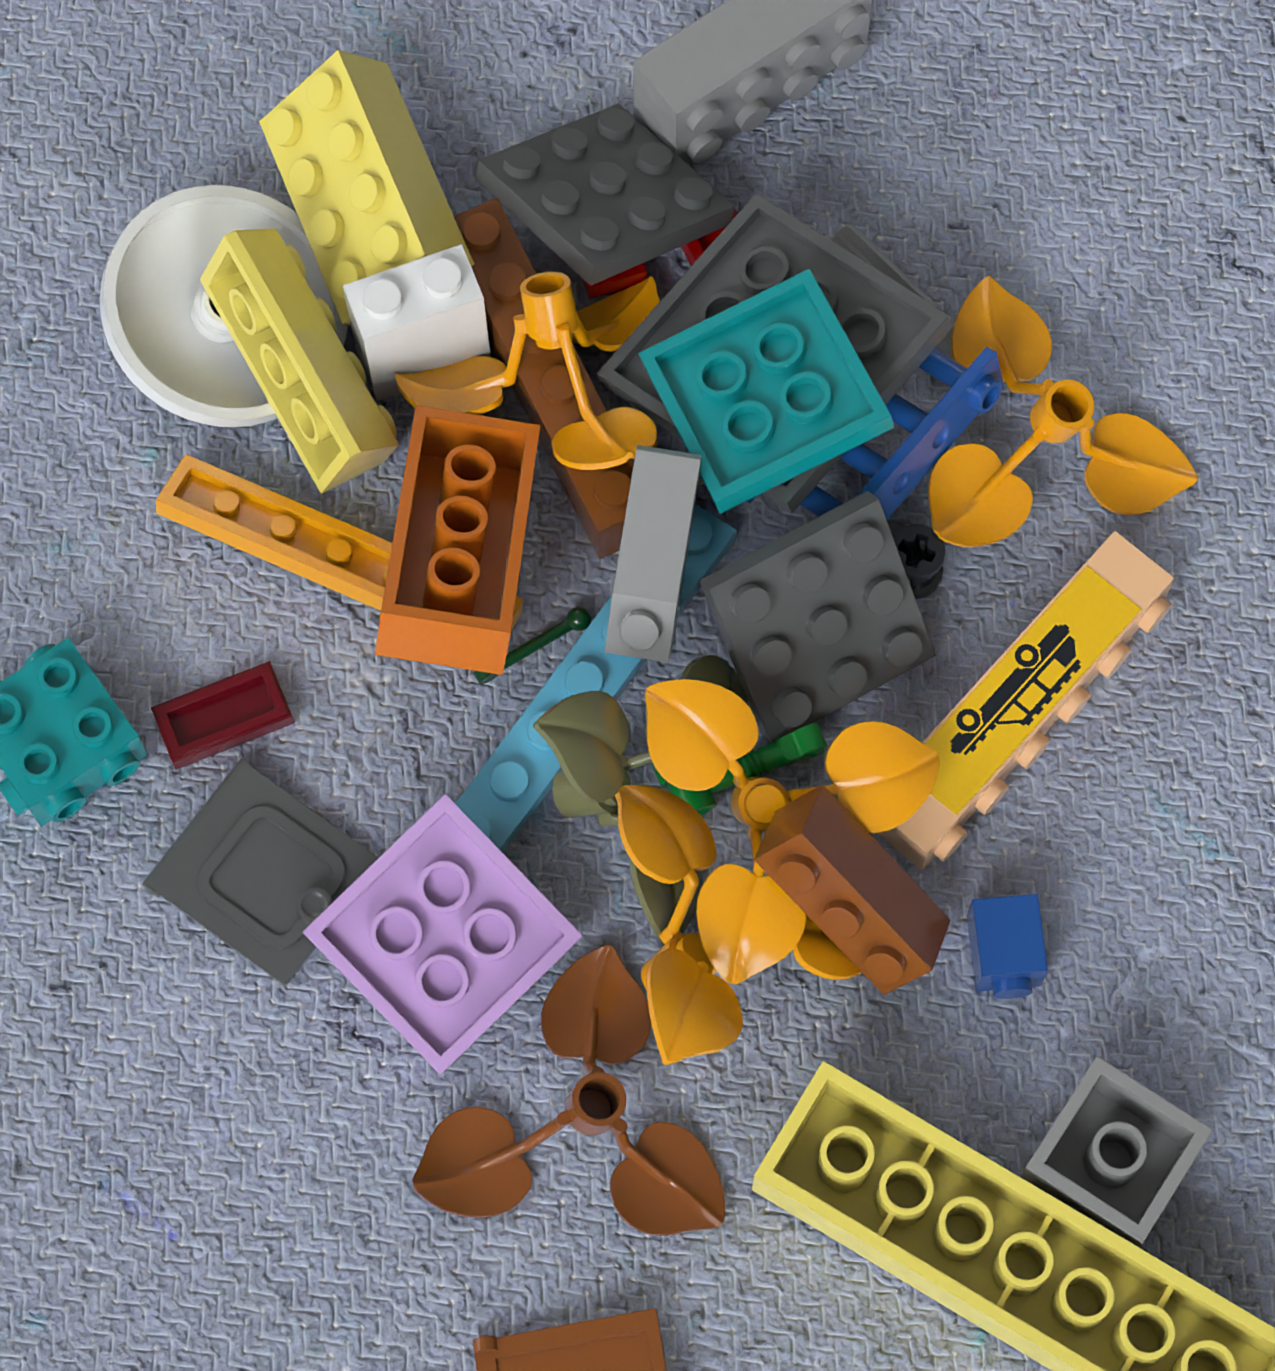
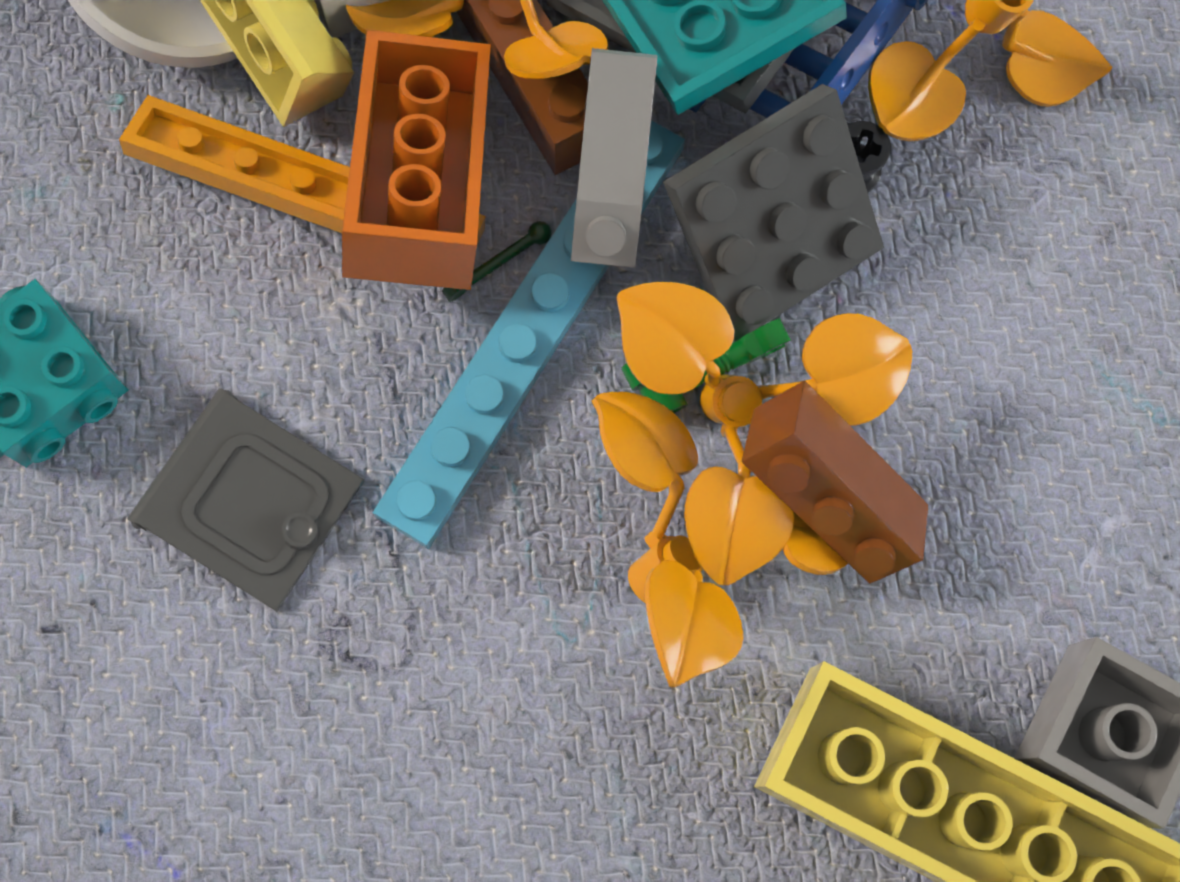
camera: 10 degrees left, 5 degrees up
dark red tile [151,661,294,770] -> none
lavender plate [303,794,583,1075] -> none
dark orange plant [412,945,725,1236] -> none
olive plant [533,655,748,946] -> none
brick [878,531,1174,871] -> none
blue brick [967,894,1048,999] -> none

